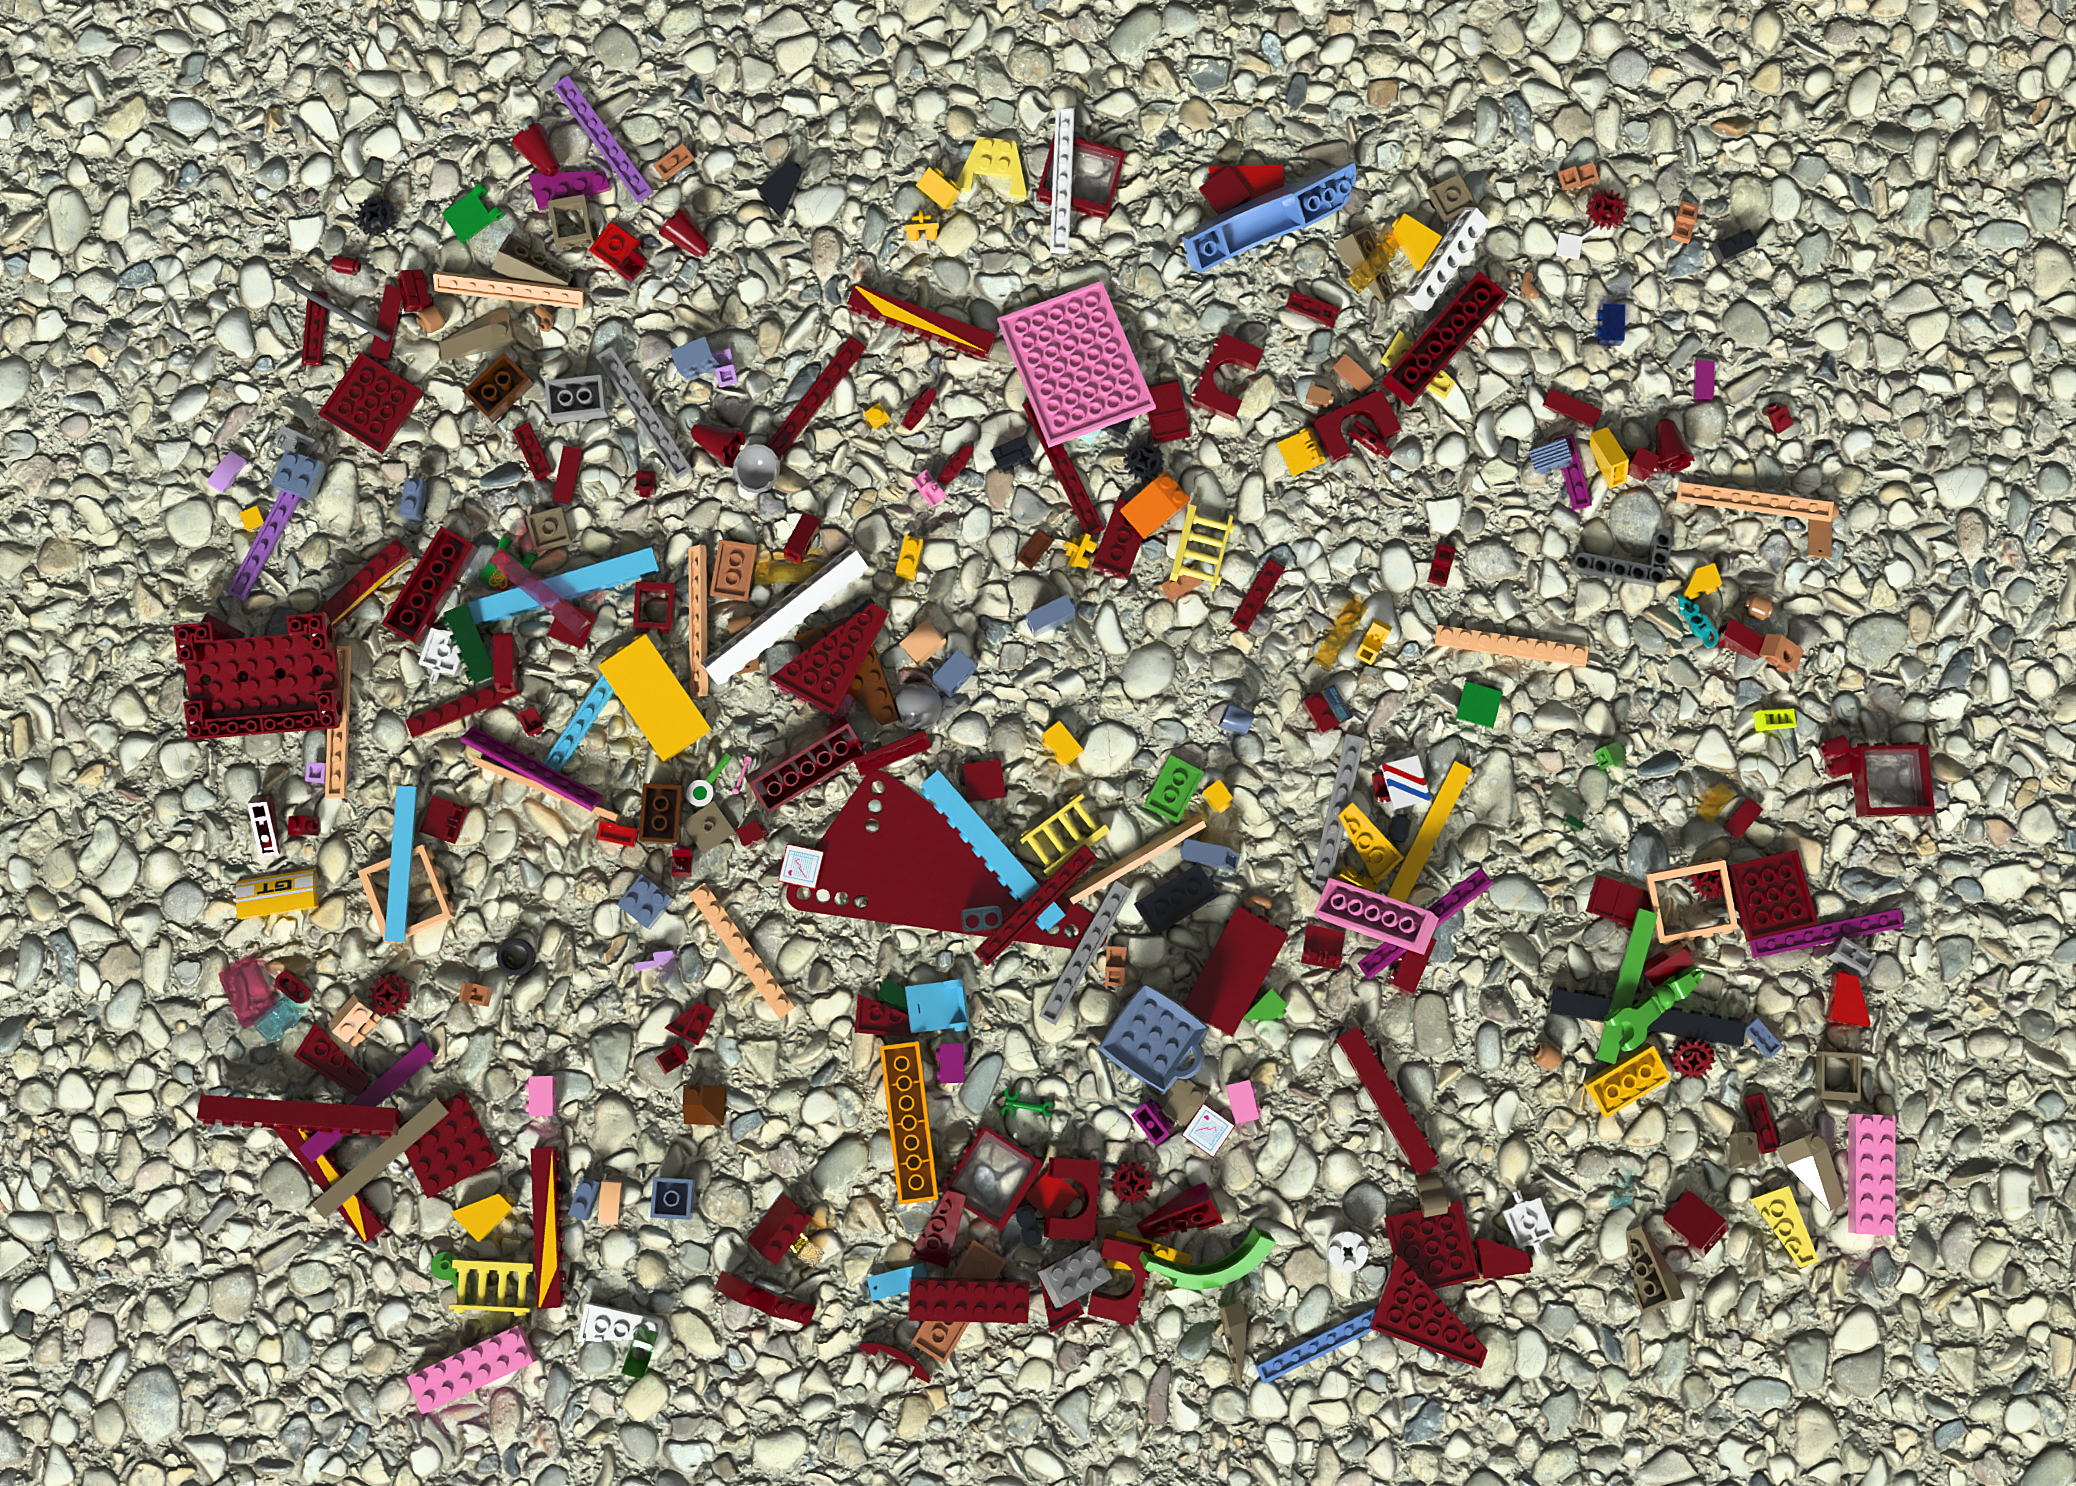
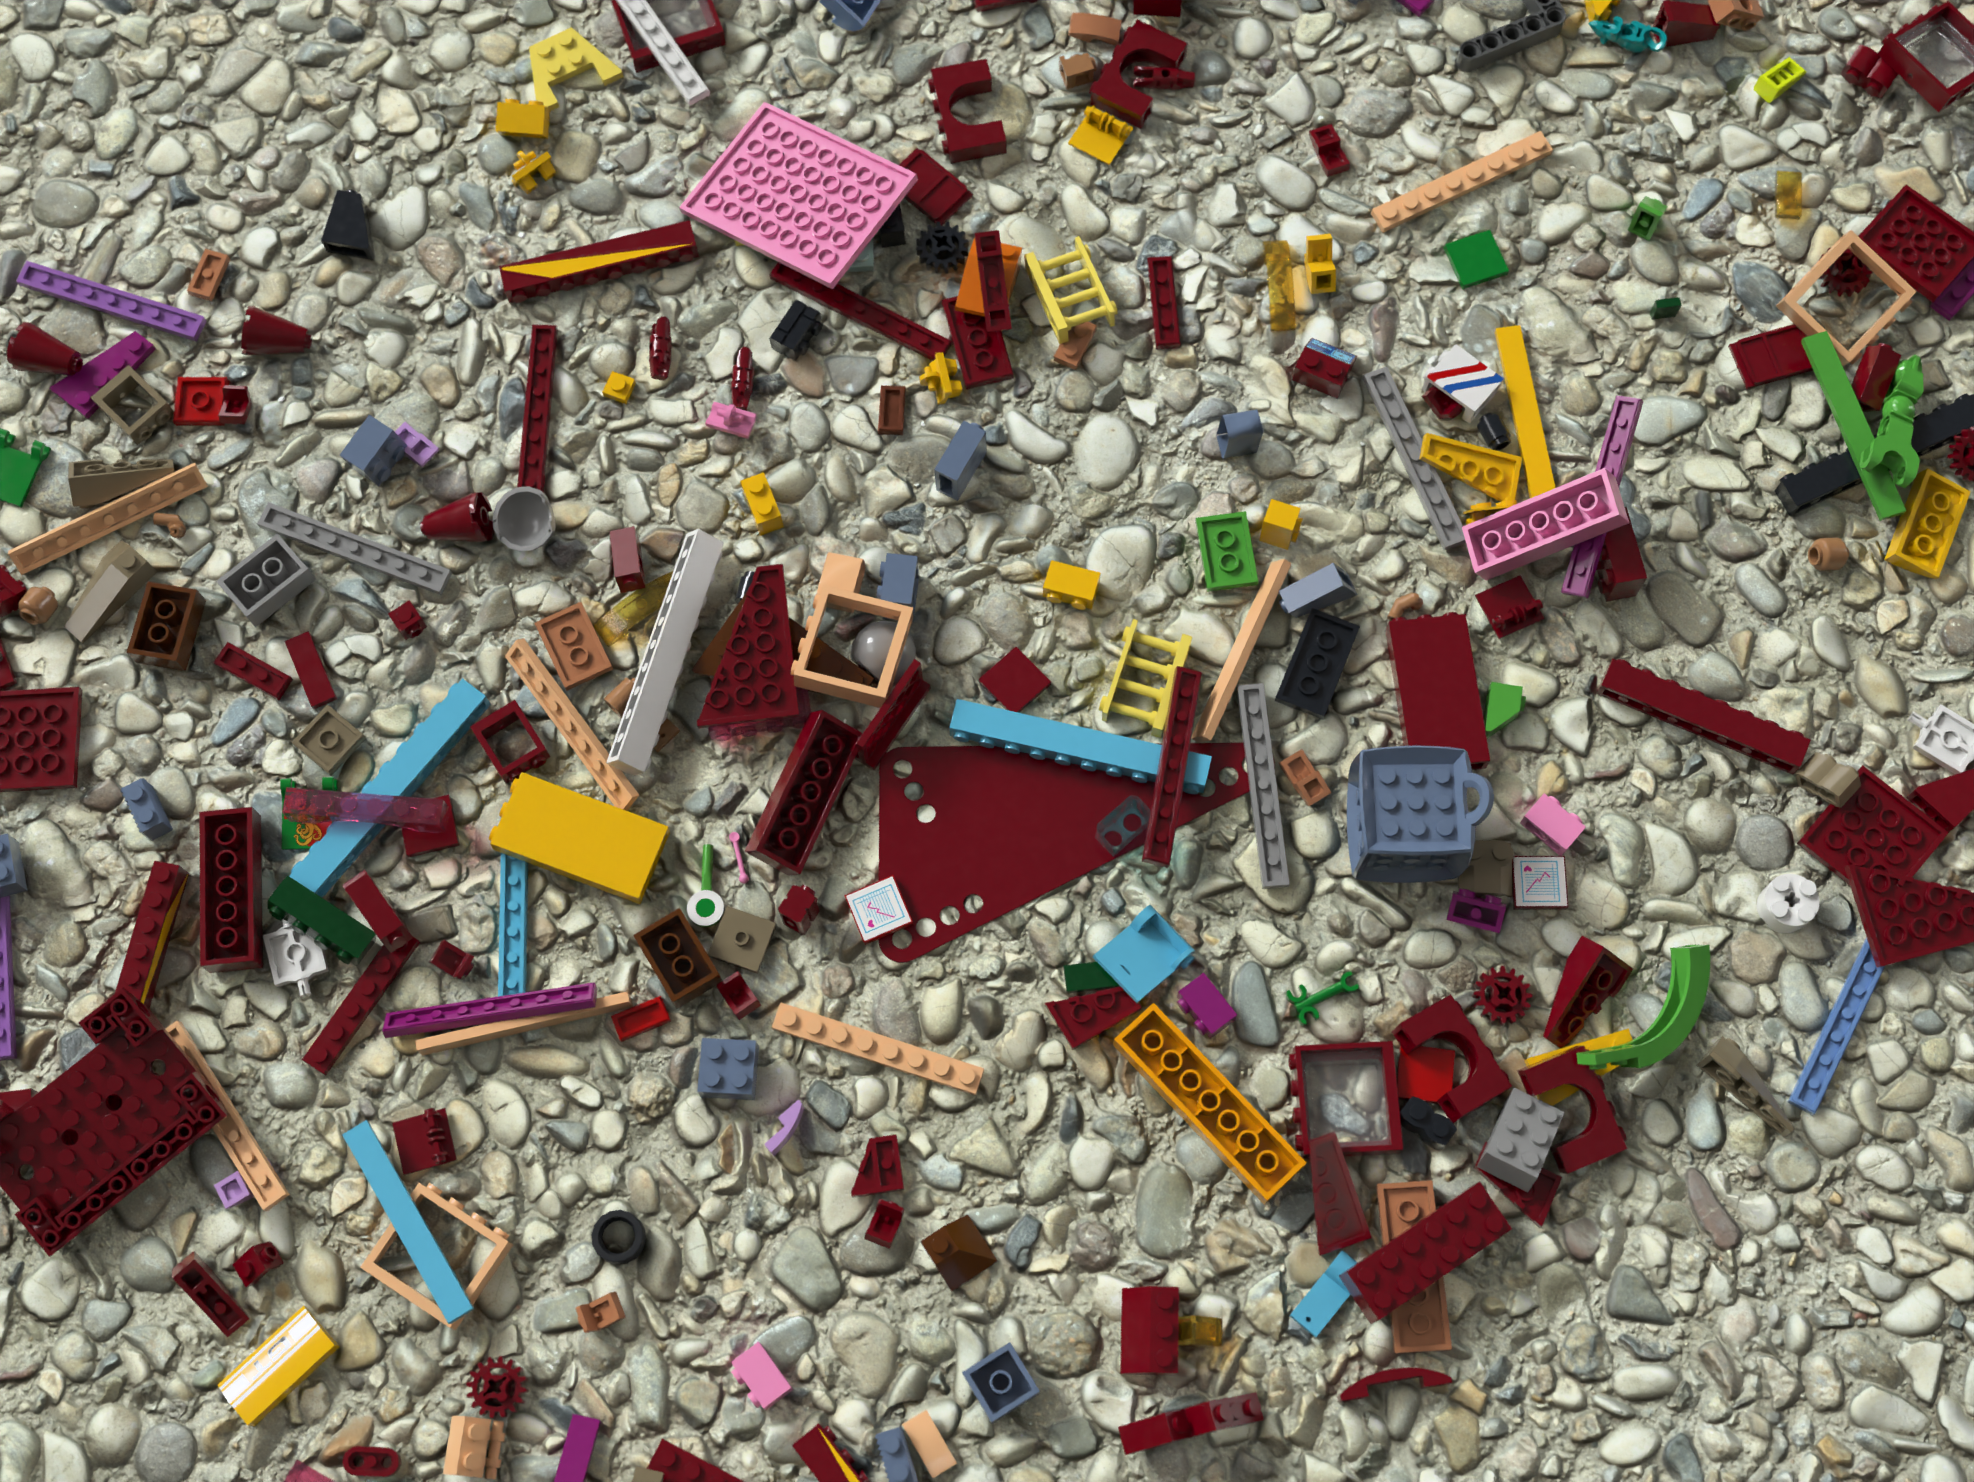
camera: 30 degrees left, 10 degrees down
dark red slope [1723,796,1763,839] -> none
none -> light nougat window [790,585,913,708]
none -> dark red slope [974,230,1012,333]

